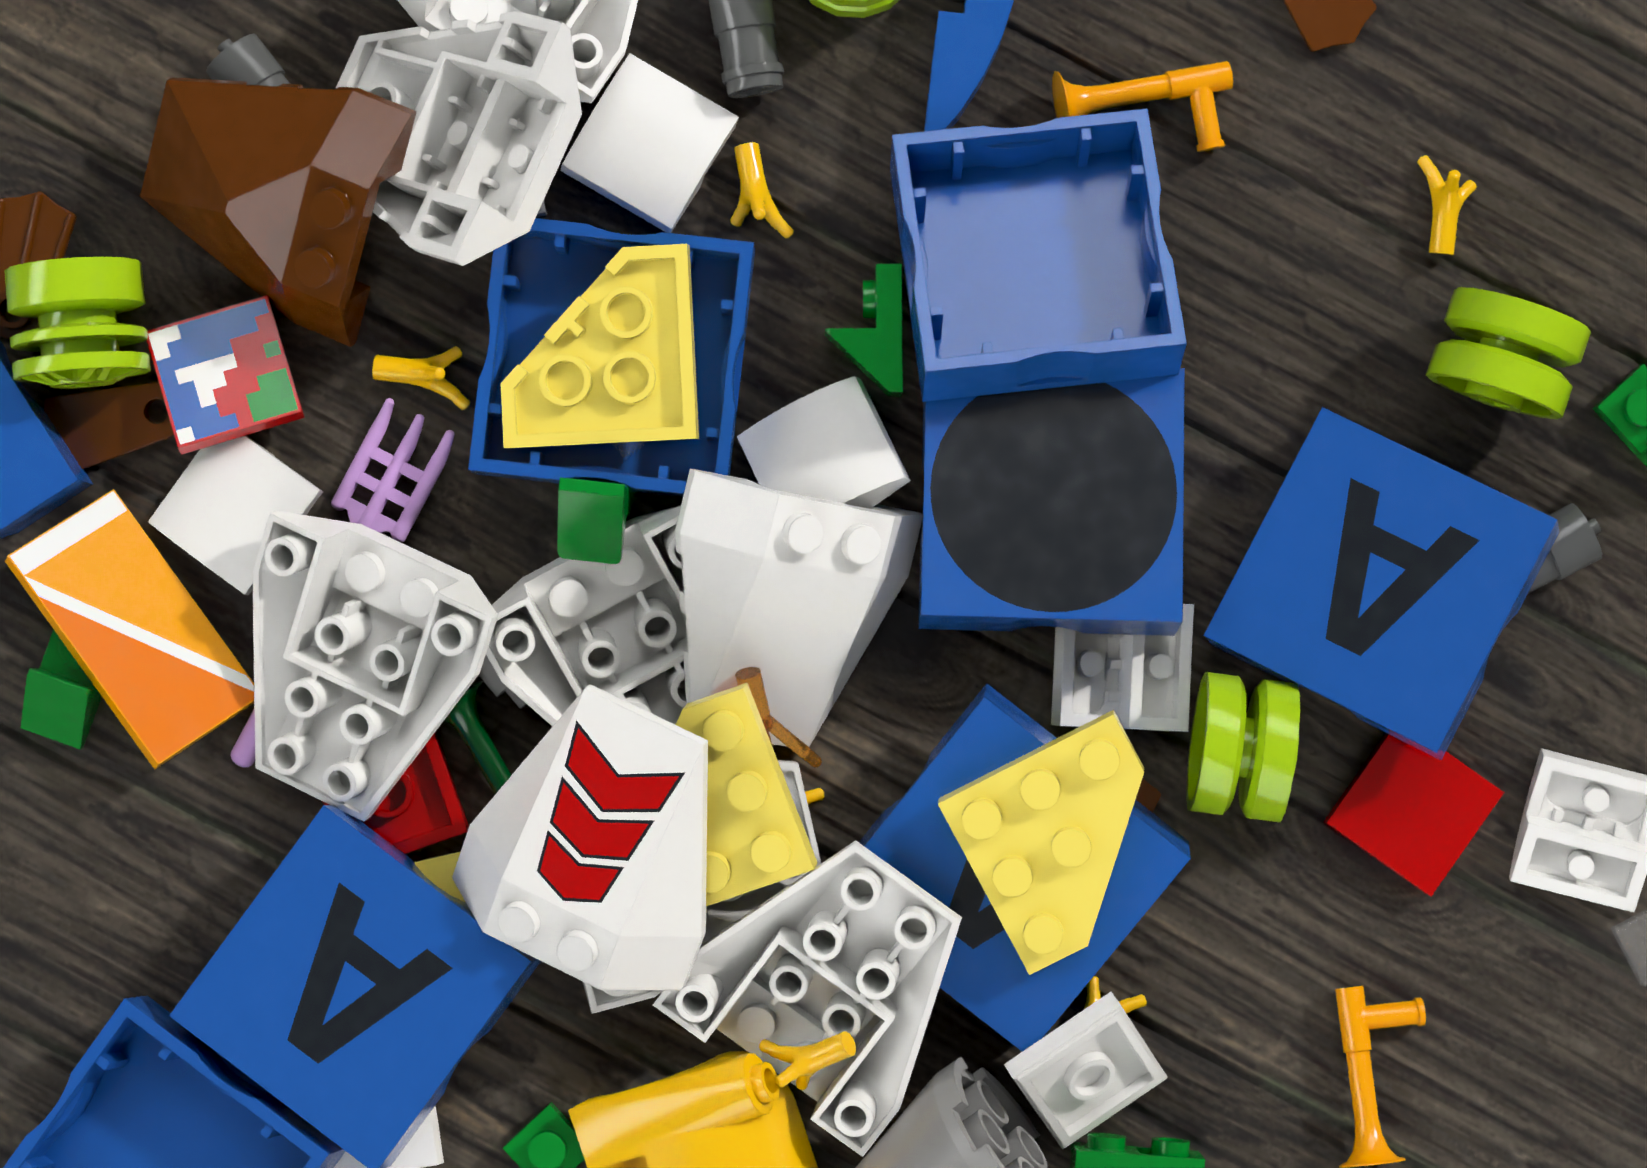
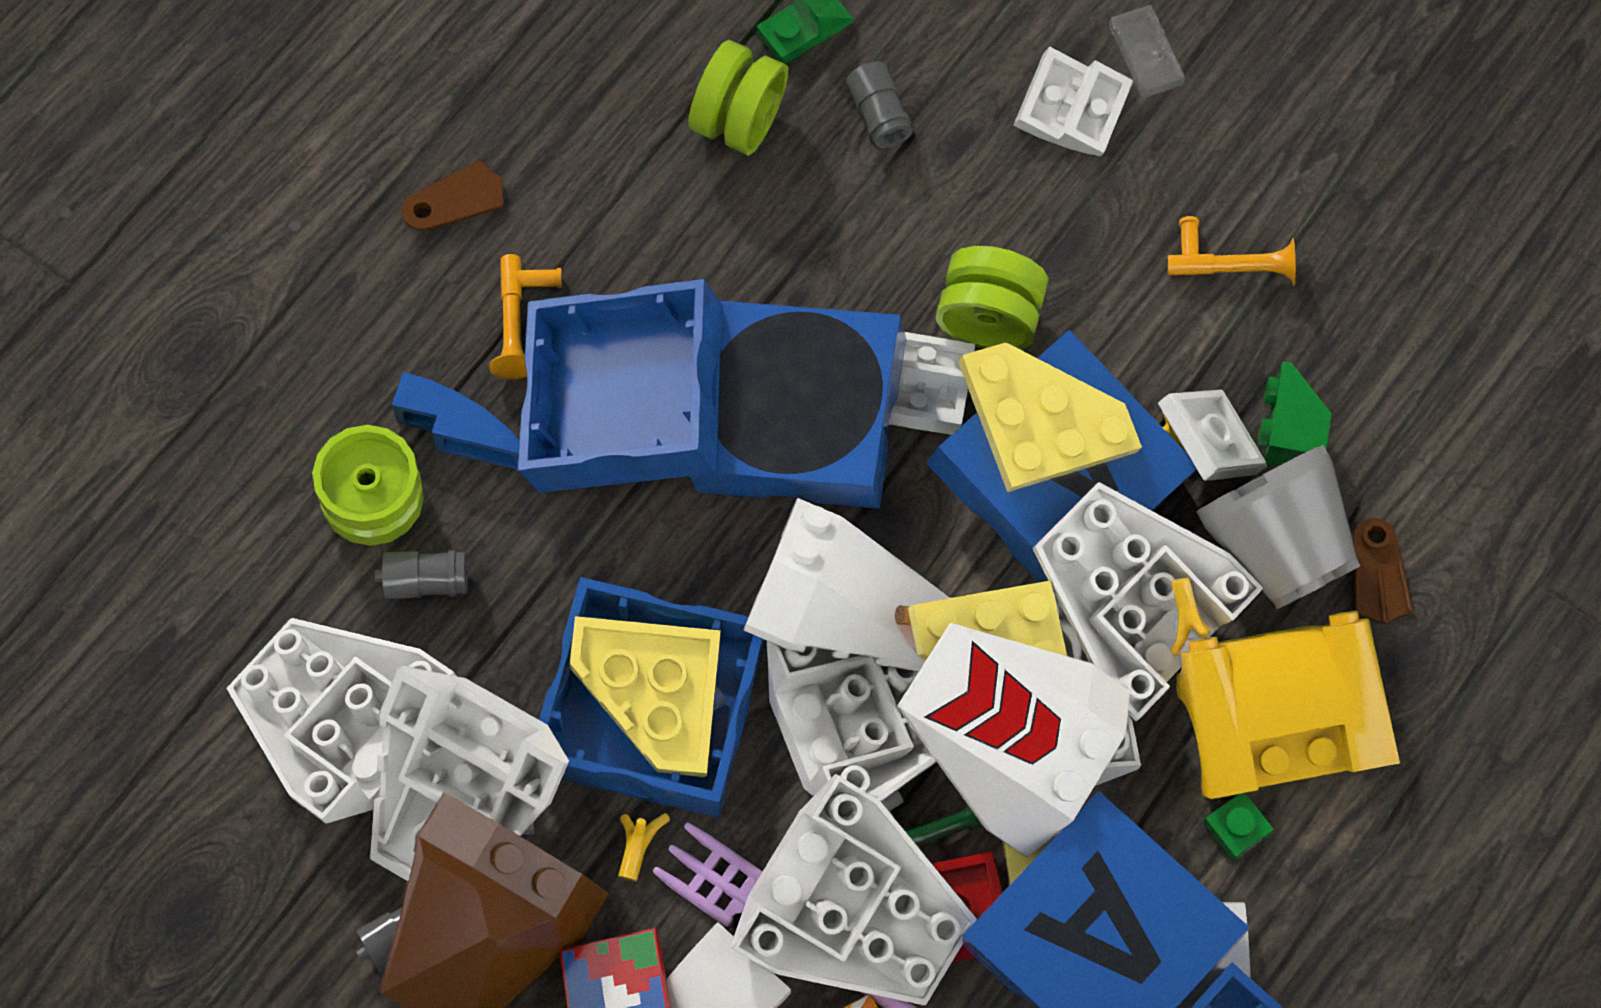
camera: 80 degrees left, 20 degrees down
green slope [557,477,635,564] -> none
white slope [560,53,739,233] -> none
yellow bar [730,142,794,239] -> none
white slope [737,376,911,509] -> none
green slope [825,264,903,397] -> none
blue tile [1203,407,1559,760] -> none
red tile [1323,733,1505,897] -> none
yellow bar [1417,155,1477,255] -> none

